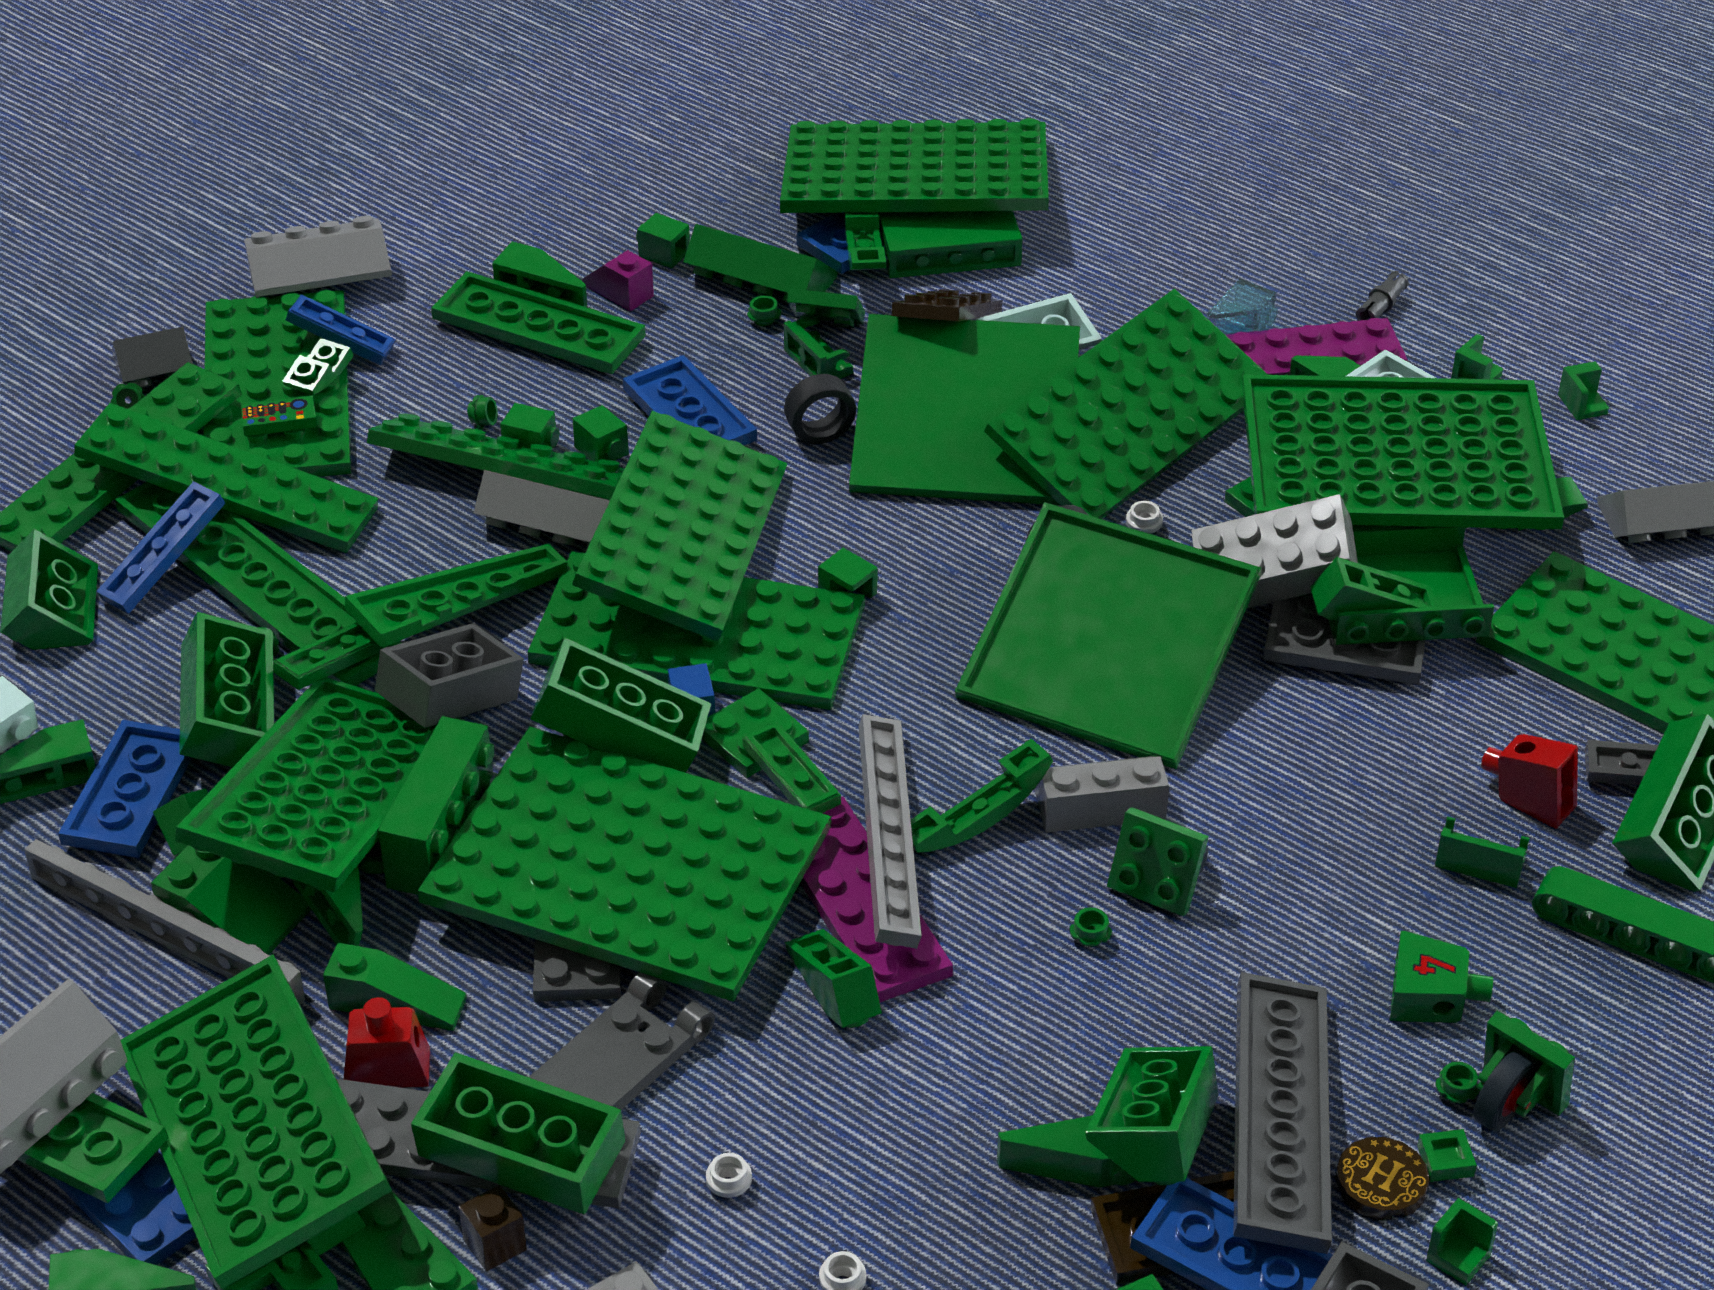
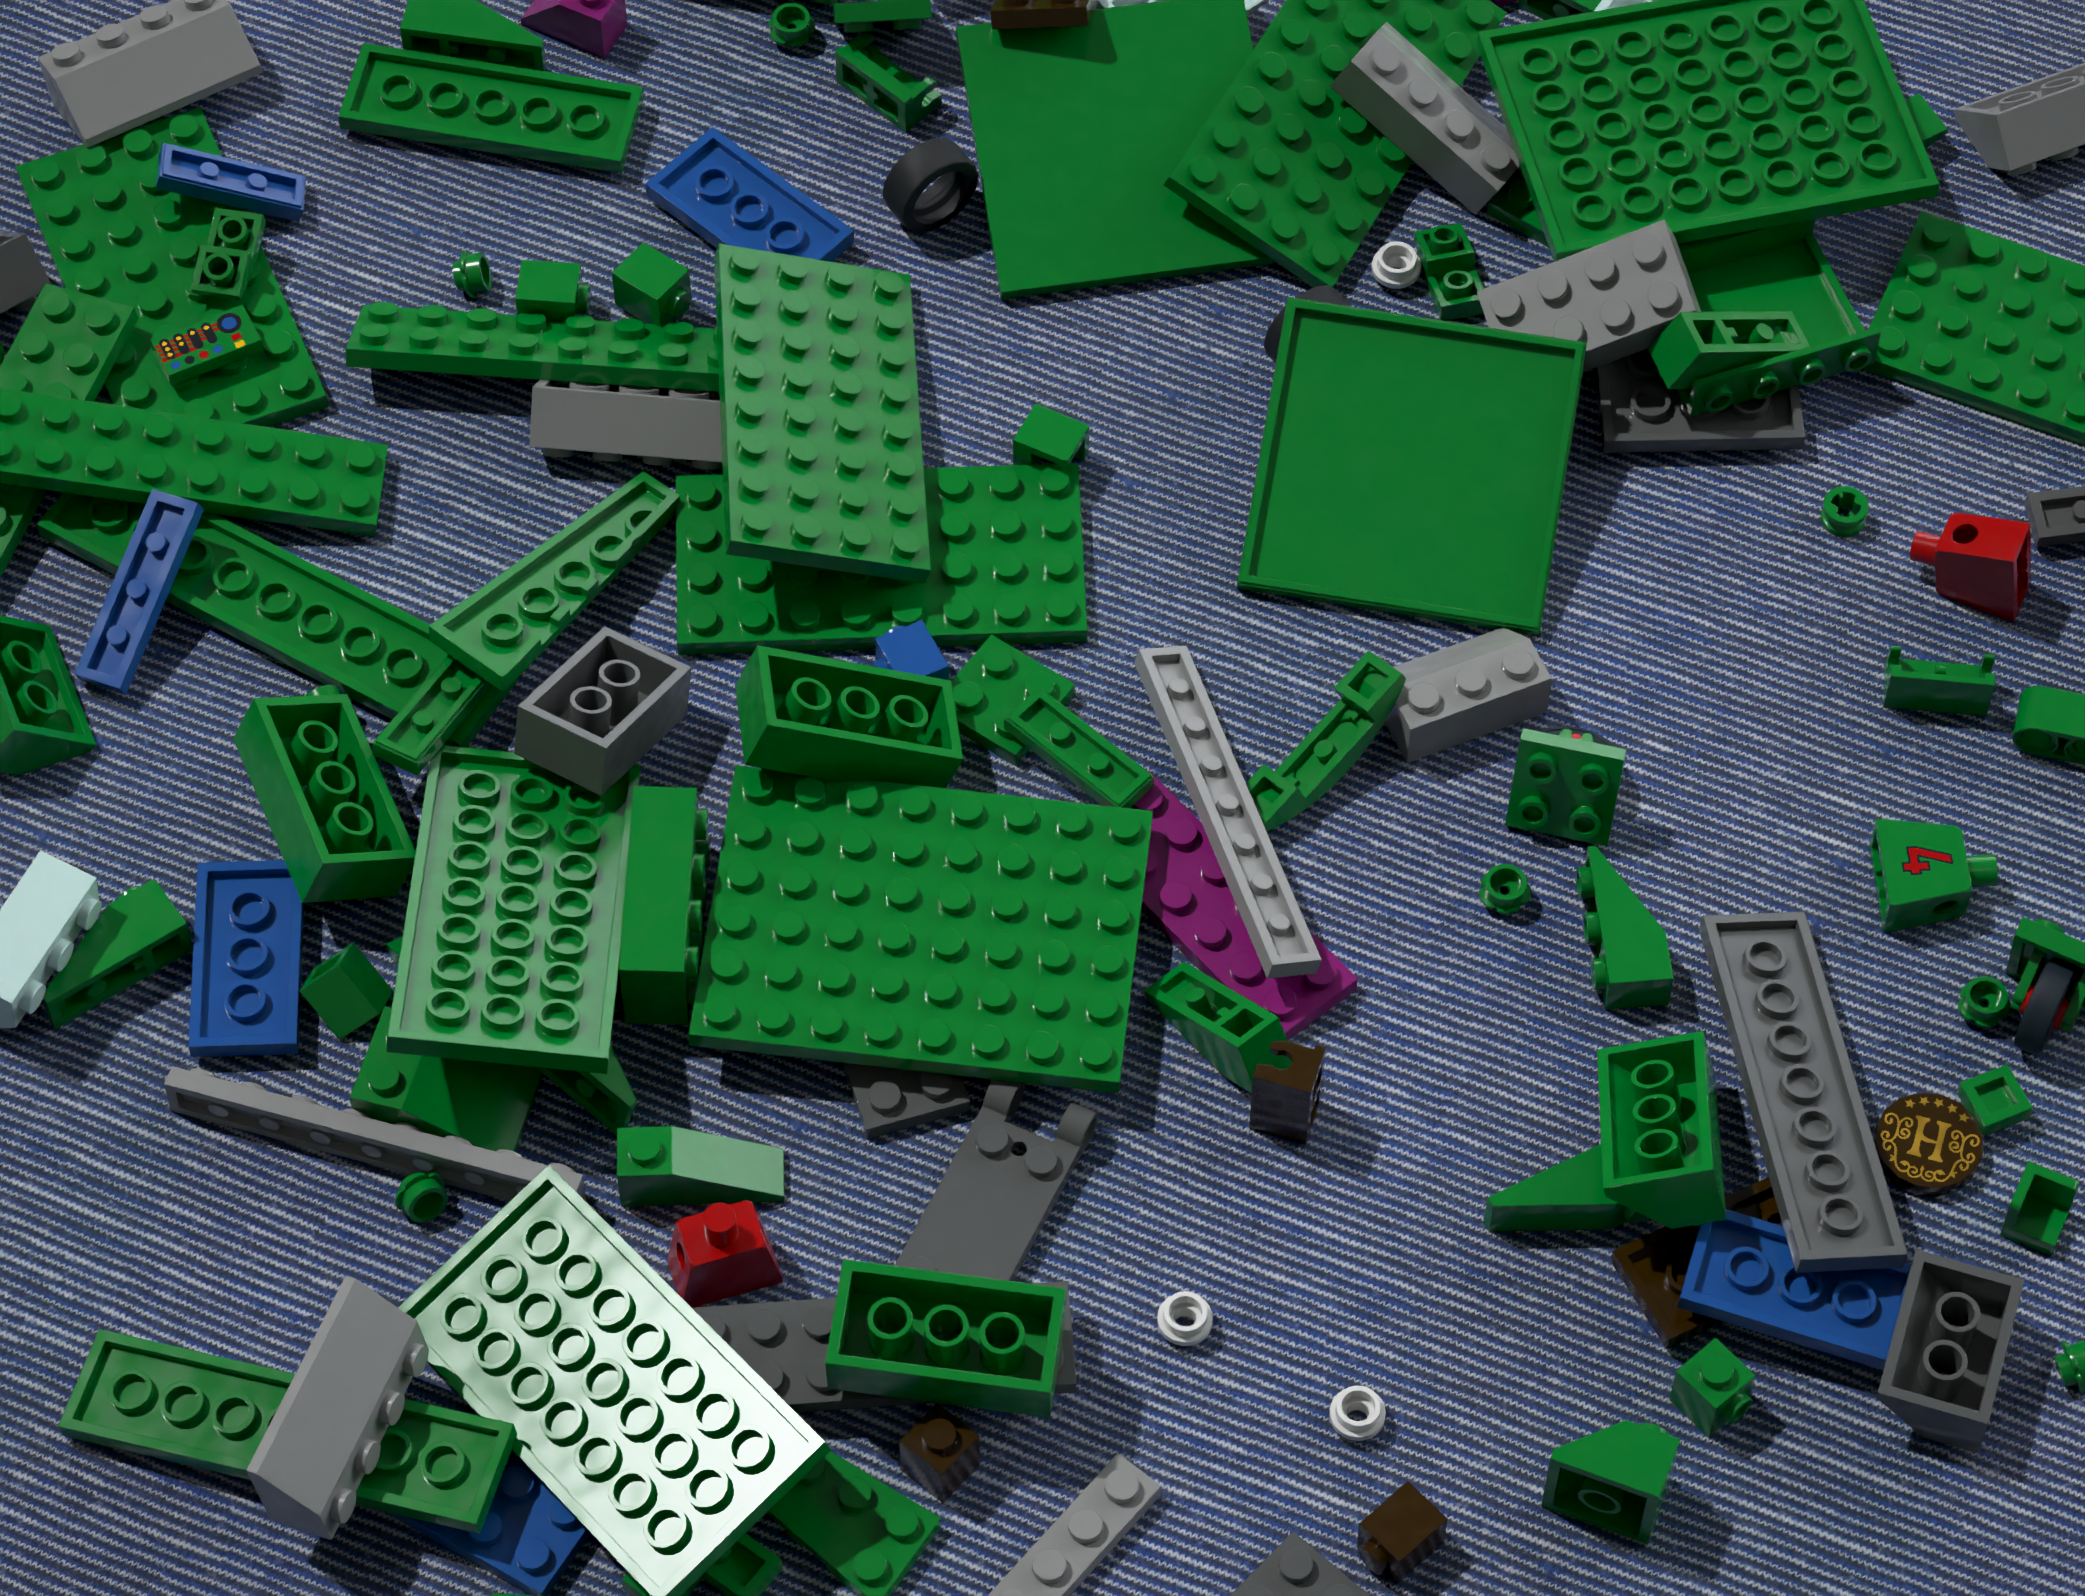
camera: 15 degrees left, 15 degrees up
none -> green plate [395,1172,448,1223]
none -> dark brown hinge [1249,1041,1326,1145]
none -> light grey slope [1329,22,1520,215]
none -> green slope [1414,223,1484,321]
none -> green slope [1576,846,1674,1010]
none -> green bush [1820,486,1869,538]

